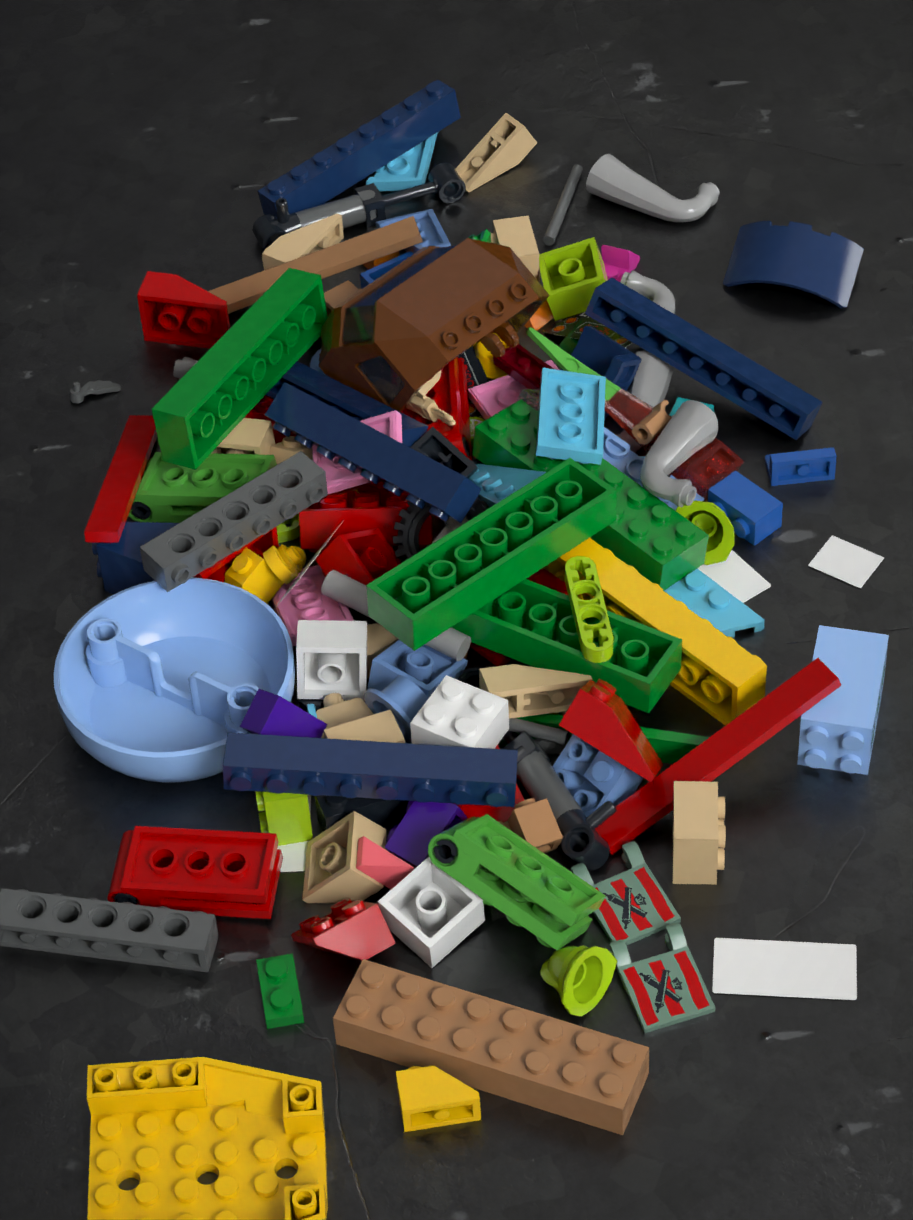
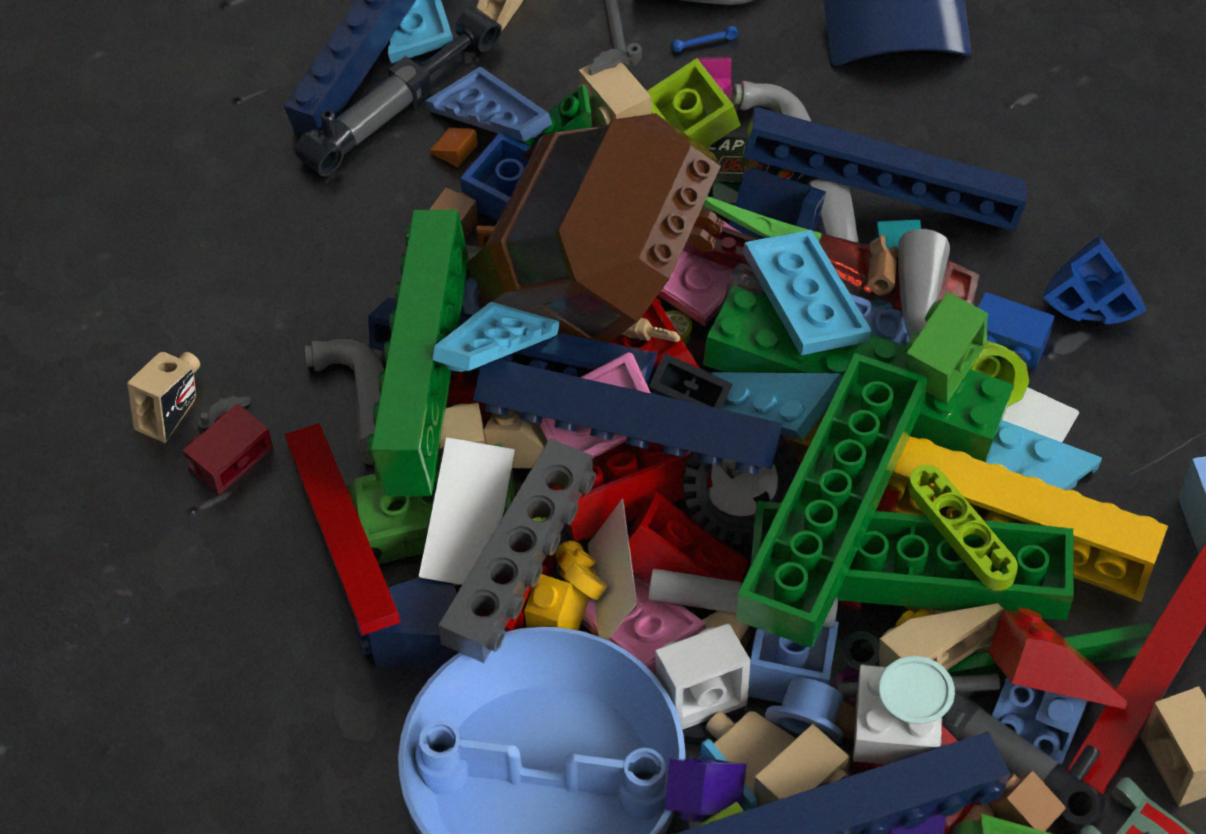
camera: 25 degrees left, 10 degrees up
red slope [137,271,230,349] -> none
medium nougat tile [208,216,423,313] -> none
tan slope [262,214,344,270] -> none
blue panel [765,447,837,486] -> none
white sticker [808,535,884,589] -> none
none -> tan torso [127,352,200,443]
none -> dark red brick [182,403,273,495]
none -> white sticker [419,437,515,585]
none -> medium azure wing [432,302,560,371]
none -> dark grey piece [589,43,642,76]
none -> blue hinge [670,26,738,52]
none -> light aqua piece [879,656,955,724]
none -> bright green brick [905,292,988,403]
none -> blue brick [1044,236,1147,324]

